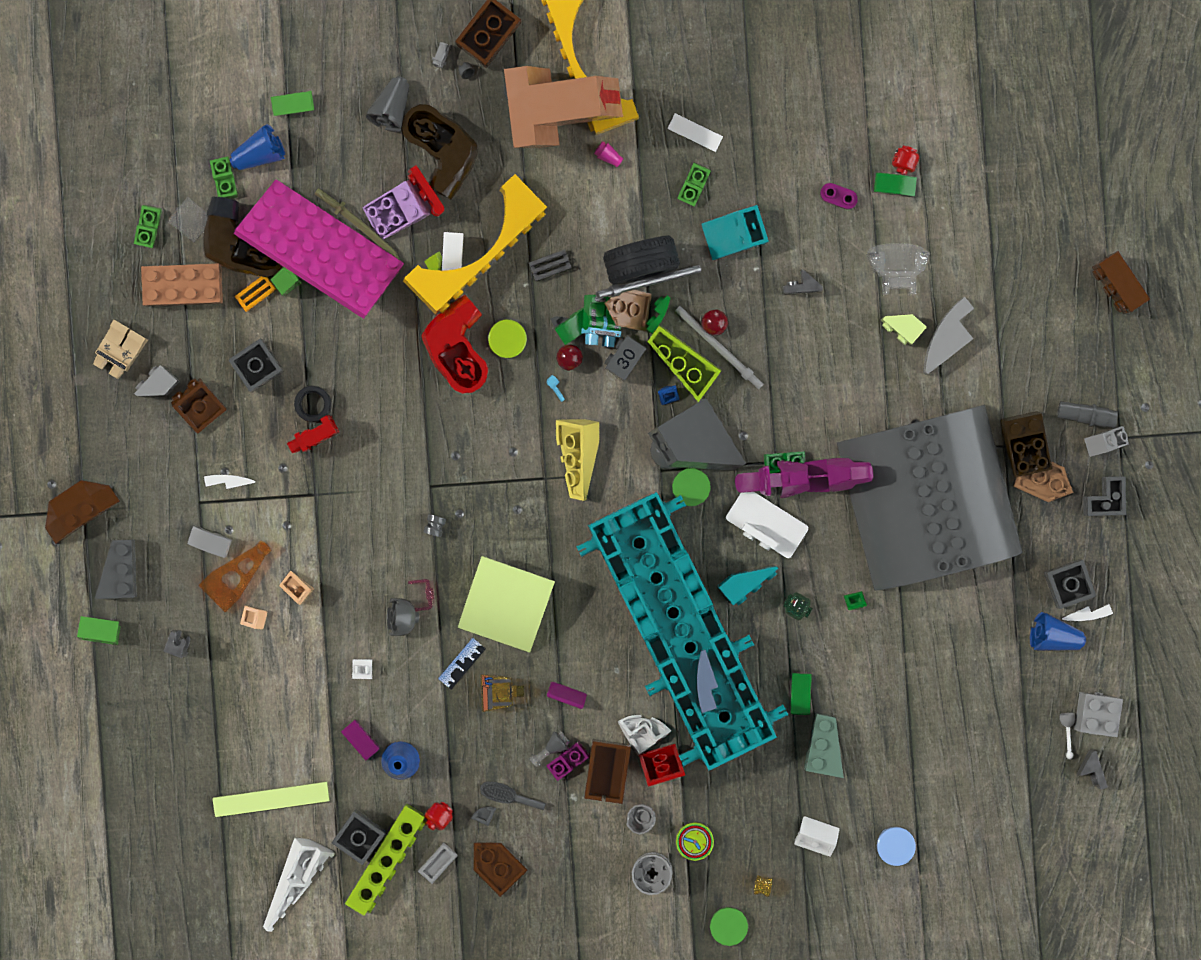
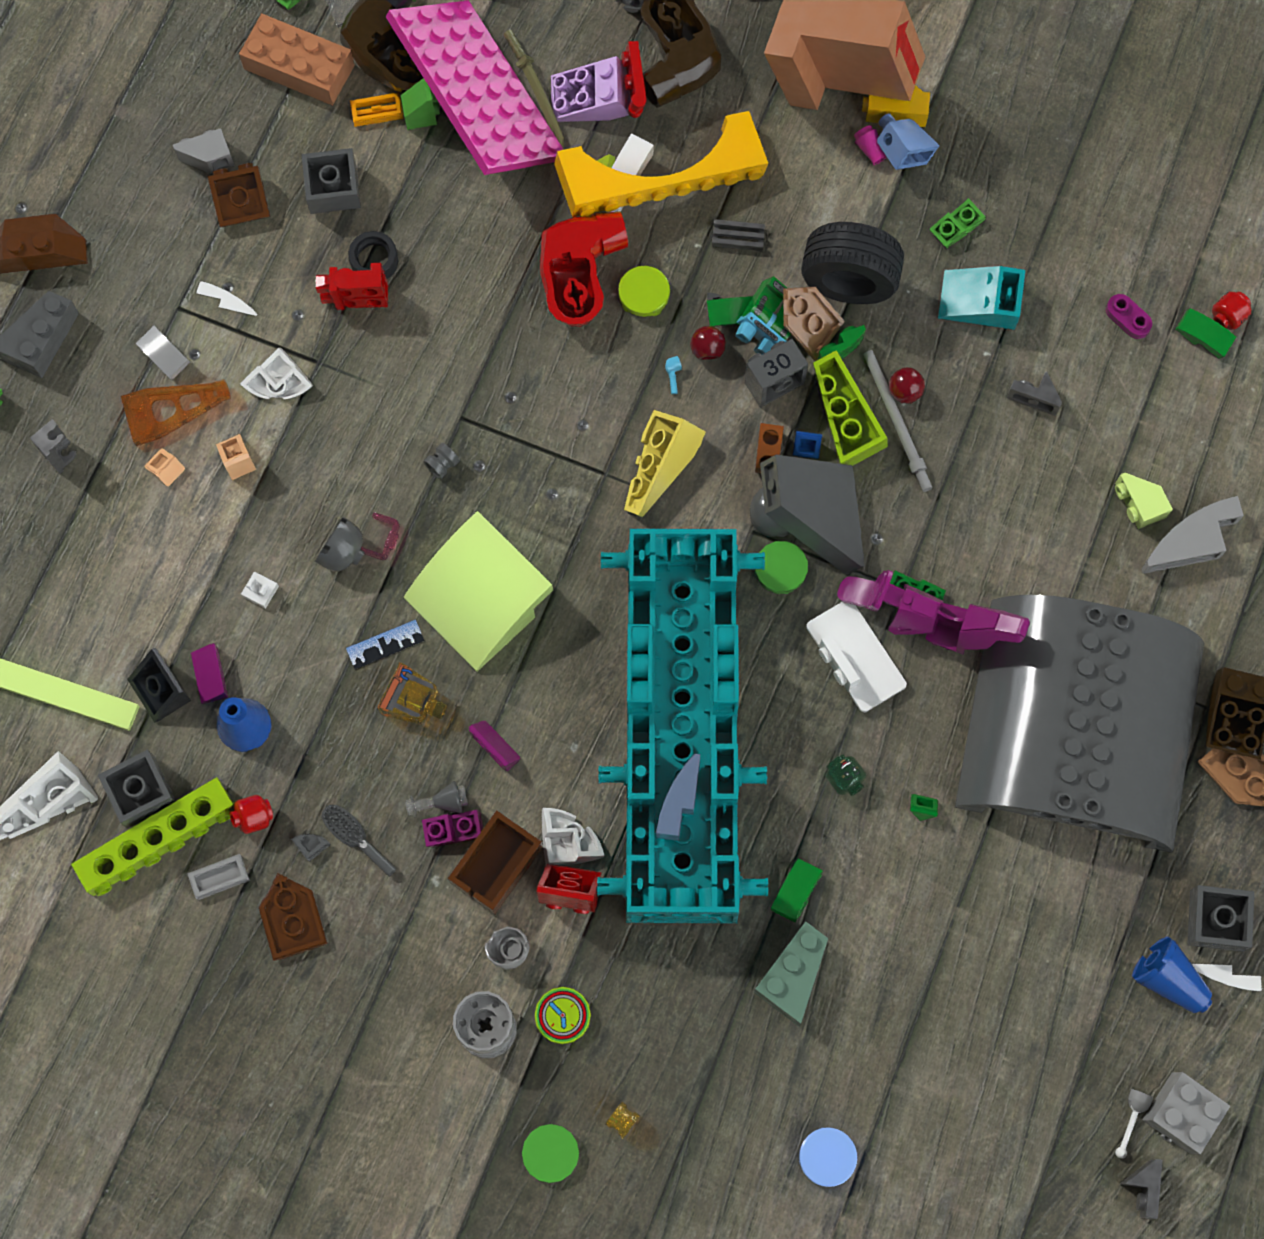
camera: 25 degrees right, 15 degrees down
tan hips [93,320,148,379] -> none
flat silver bar [596,265,701,299] -> none
white sticker [668,113,723,152] -> none
teal slope [717,565,778,606] -> none
white panel [794,816,839,857] -> none
clear piece [866,243,930,296] -> none
none -> black slope [127,648,191,723]
none -> white brick [240,348,313,400]
none -> dark orange leg [755,423,784,473]
none -> medium blue torso [877,113,939,170]

